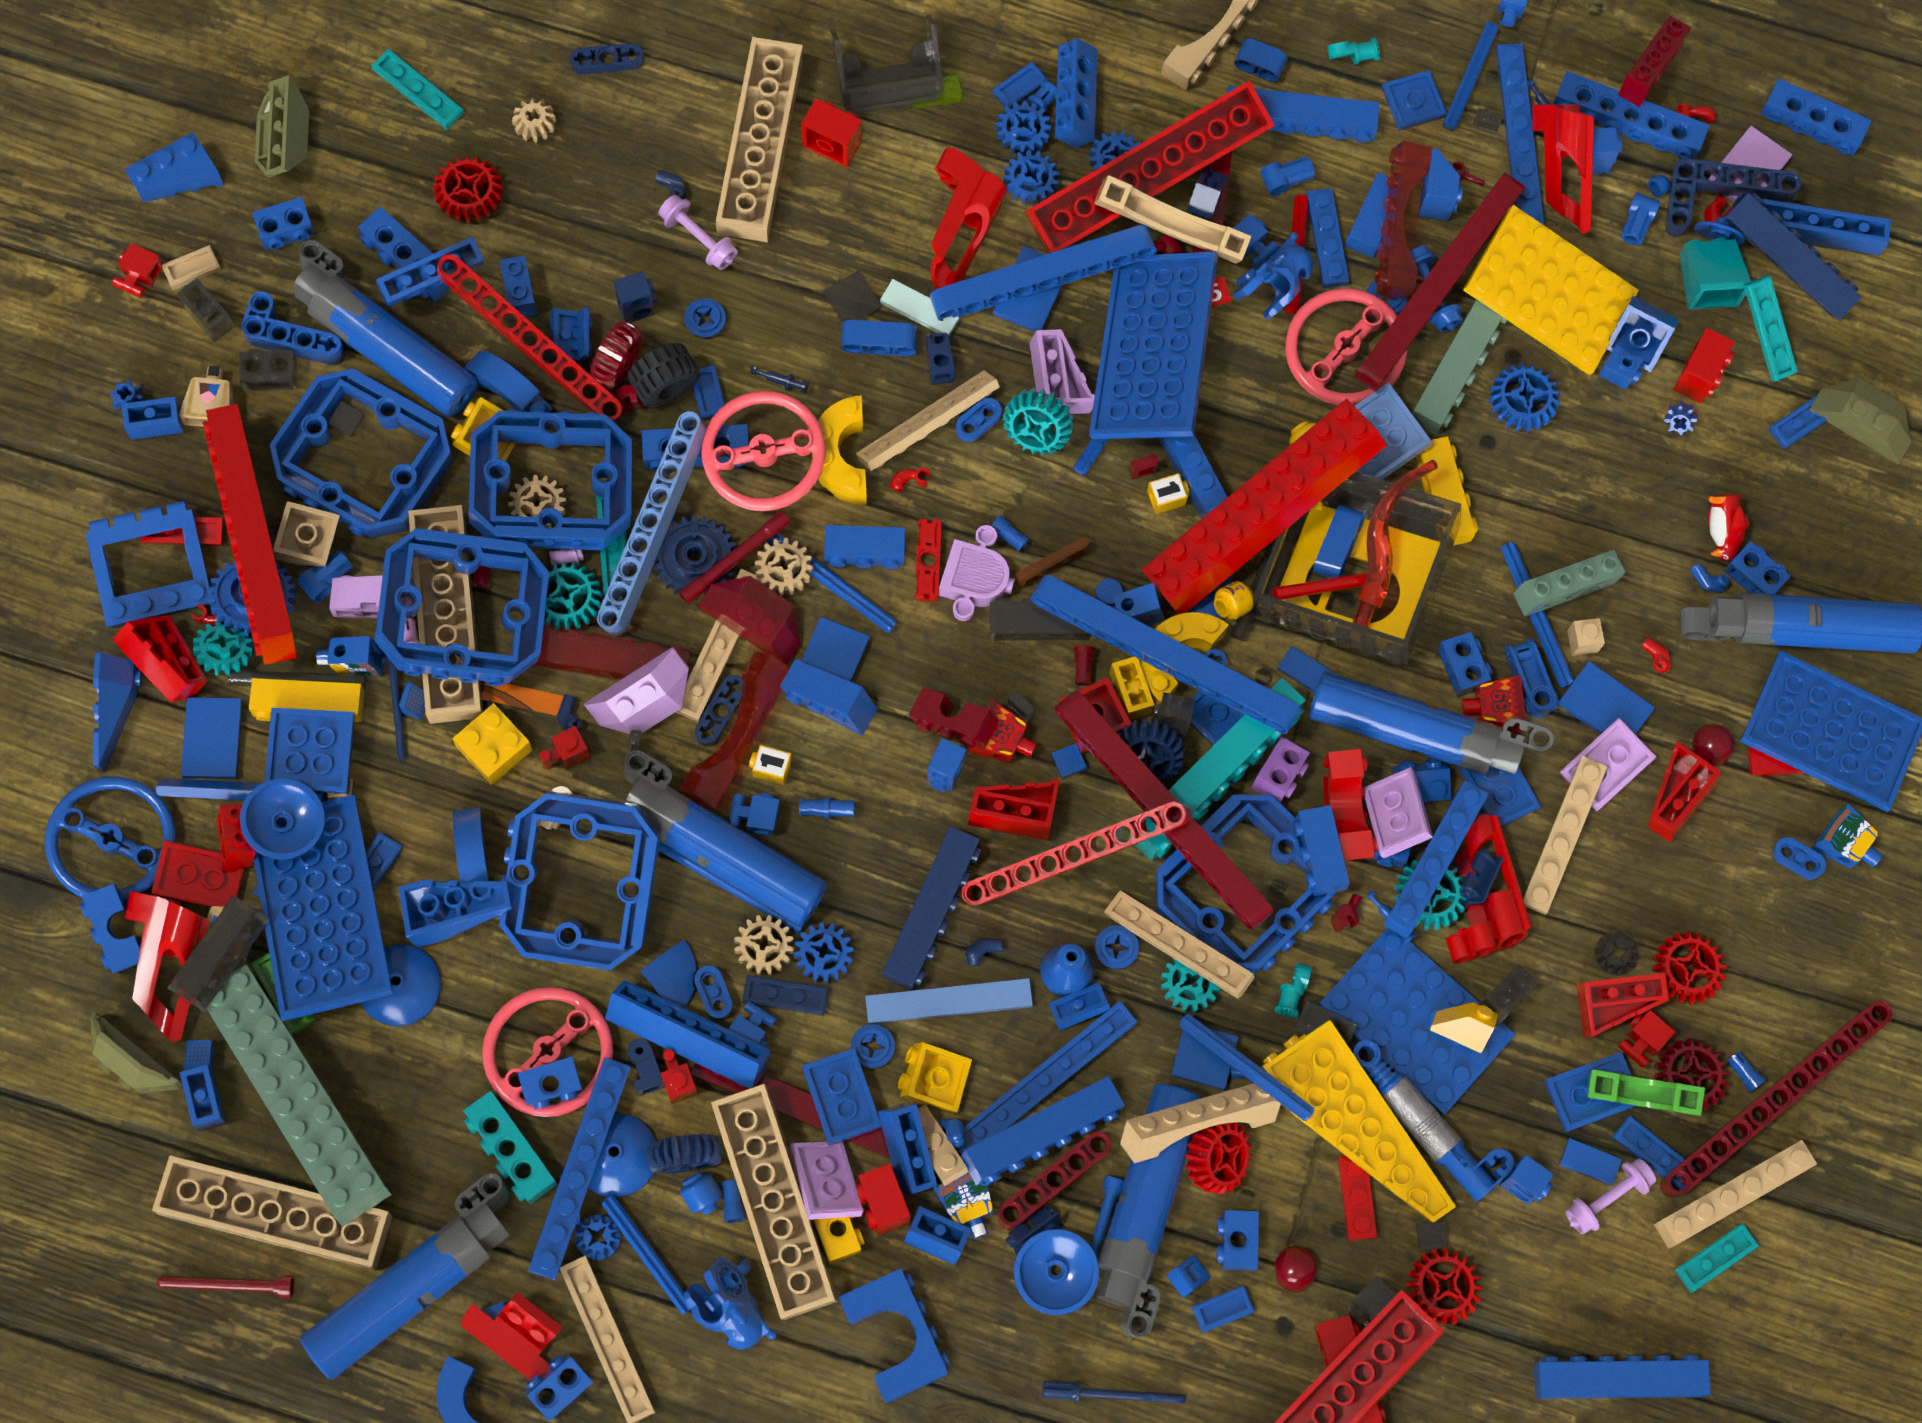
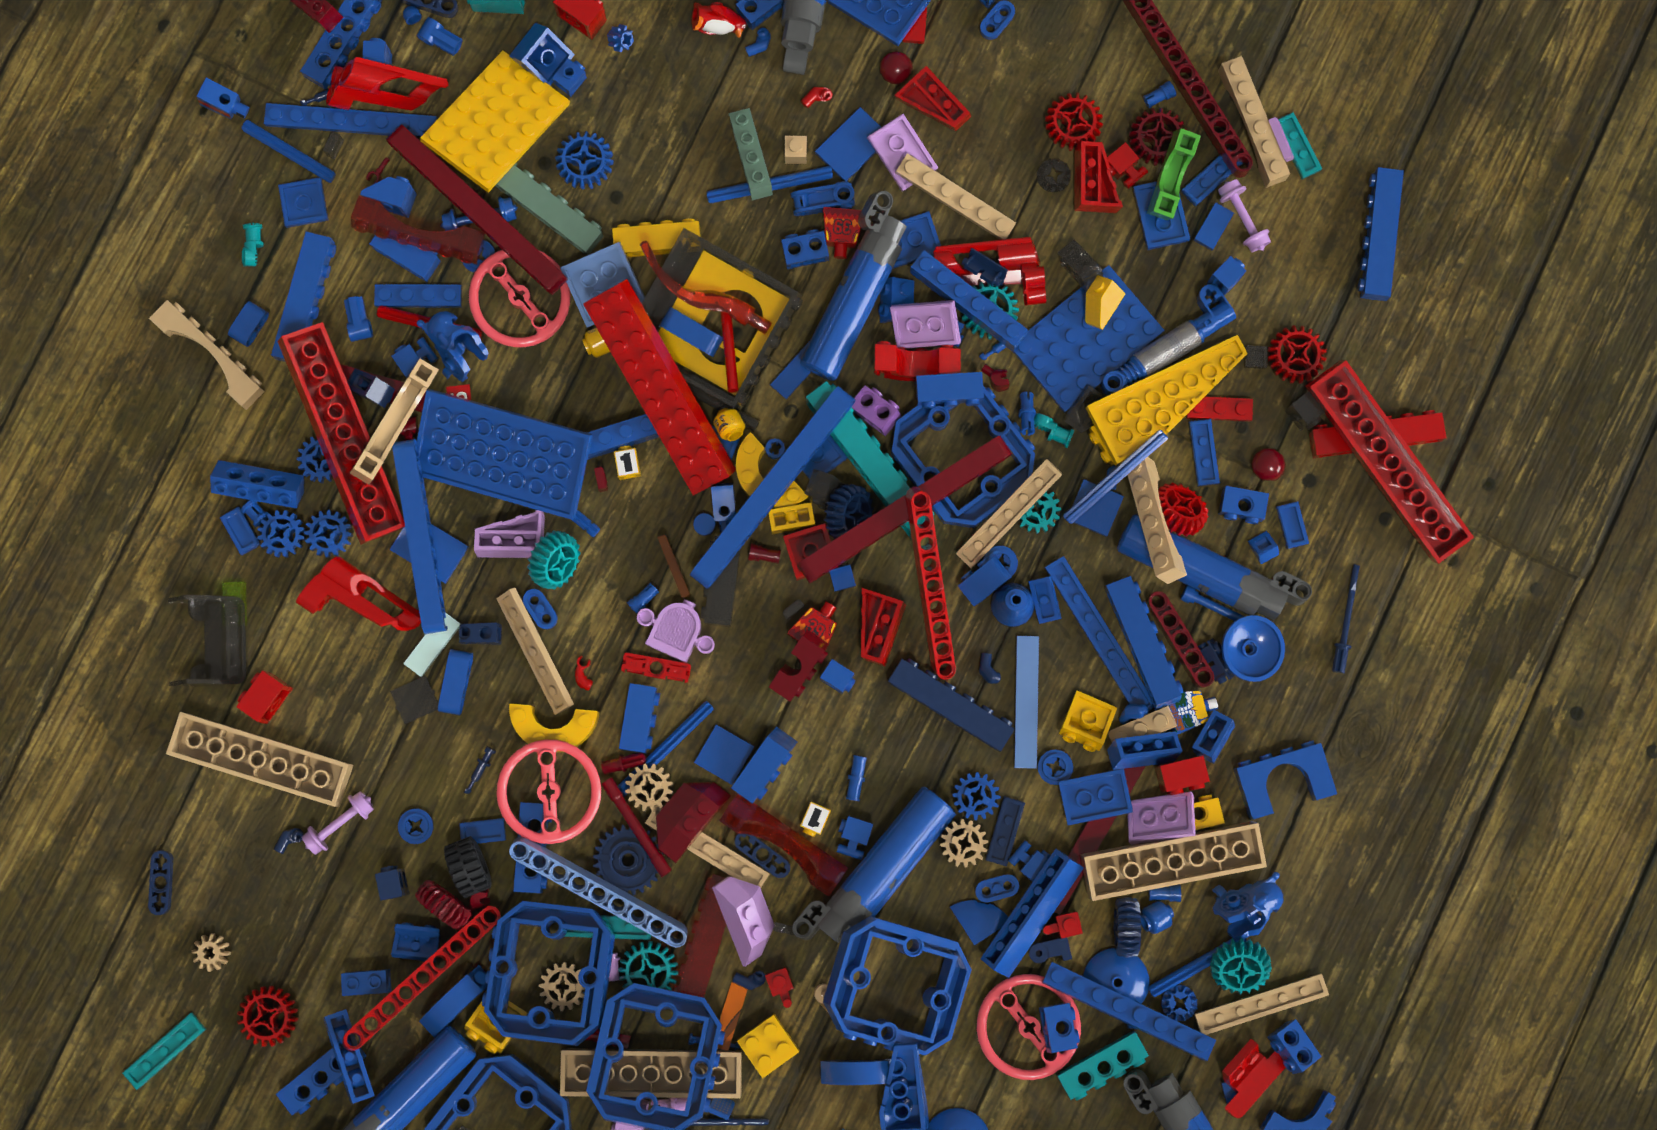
camera: 75 degrees left, 10 degrees up
none -> dark red axle [601,752,646,775]
none -> blue brick [958,557,1012,606]
none -> blue pin [1019,392,1036,436]
none -> blue tile [1189,419,1220,487]
none -> teal gear [1210,938,1272,995]
none -> lavender tile [1268,117,1294,162]

